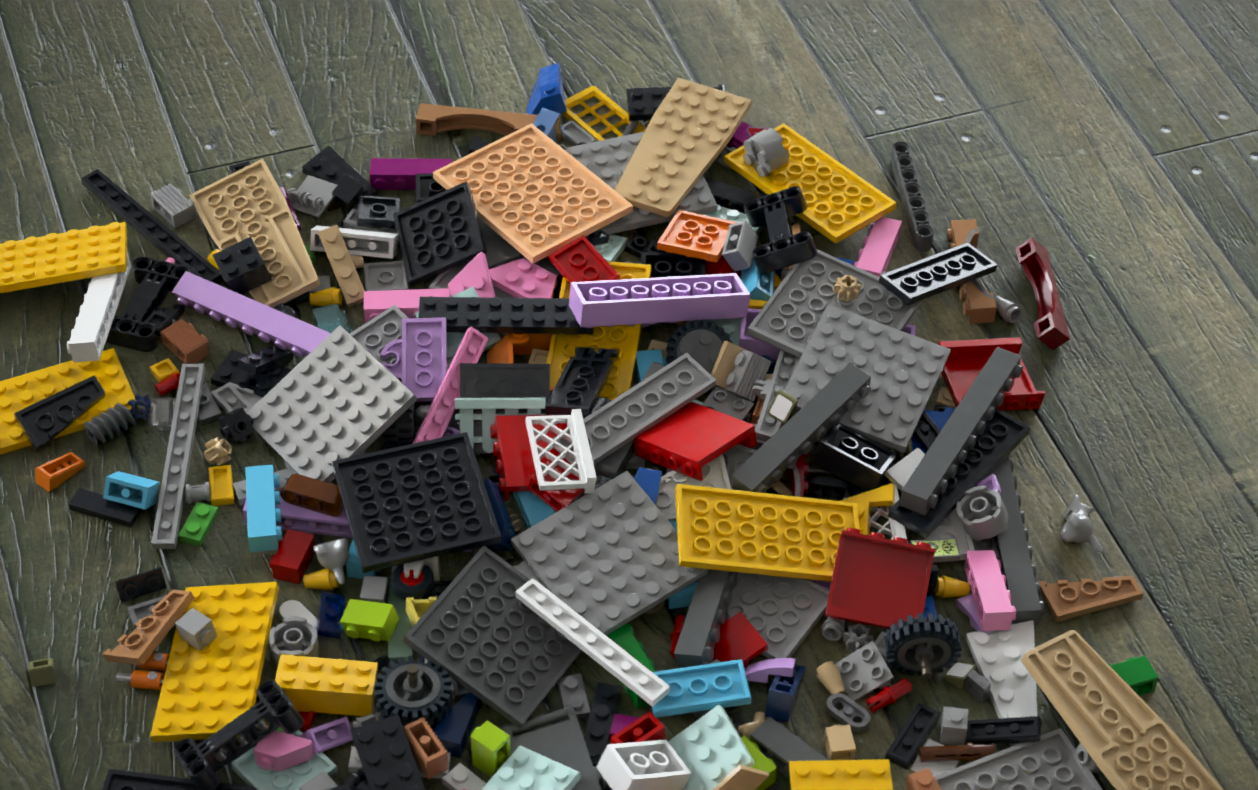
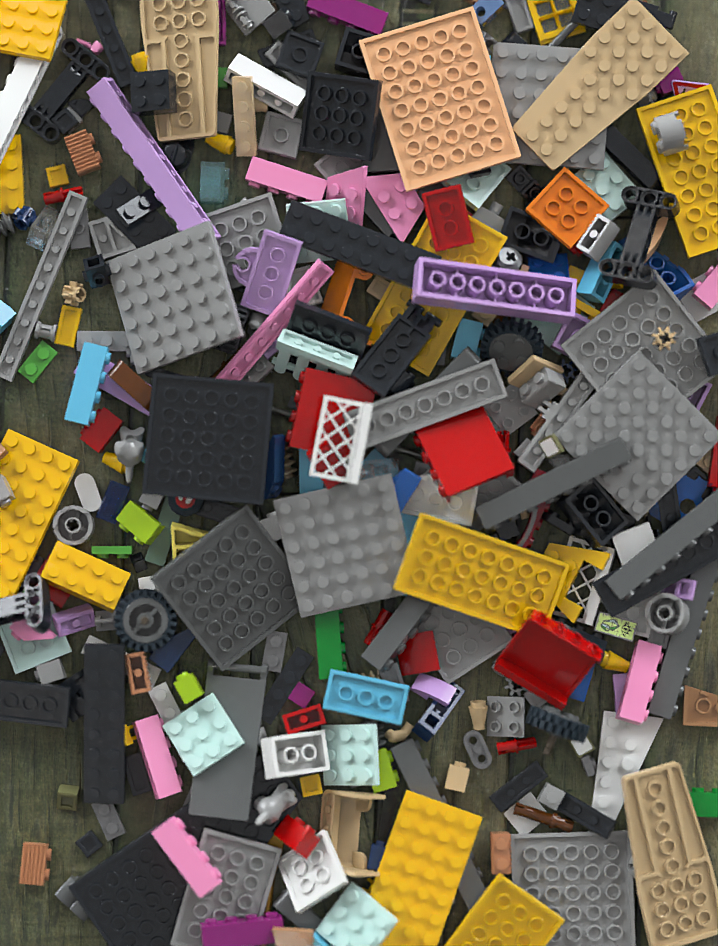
camera: 20 degrees right, 40 degrees up
white plate [515,578,670,707] -> none
none -> bright green plate [92,546,133,558]

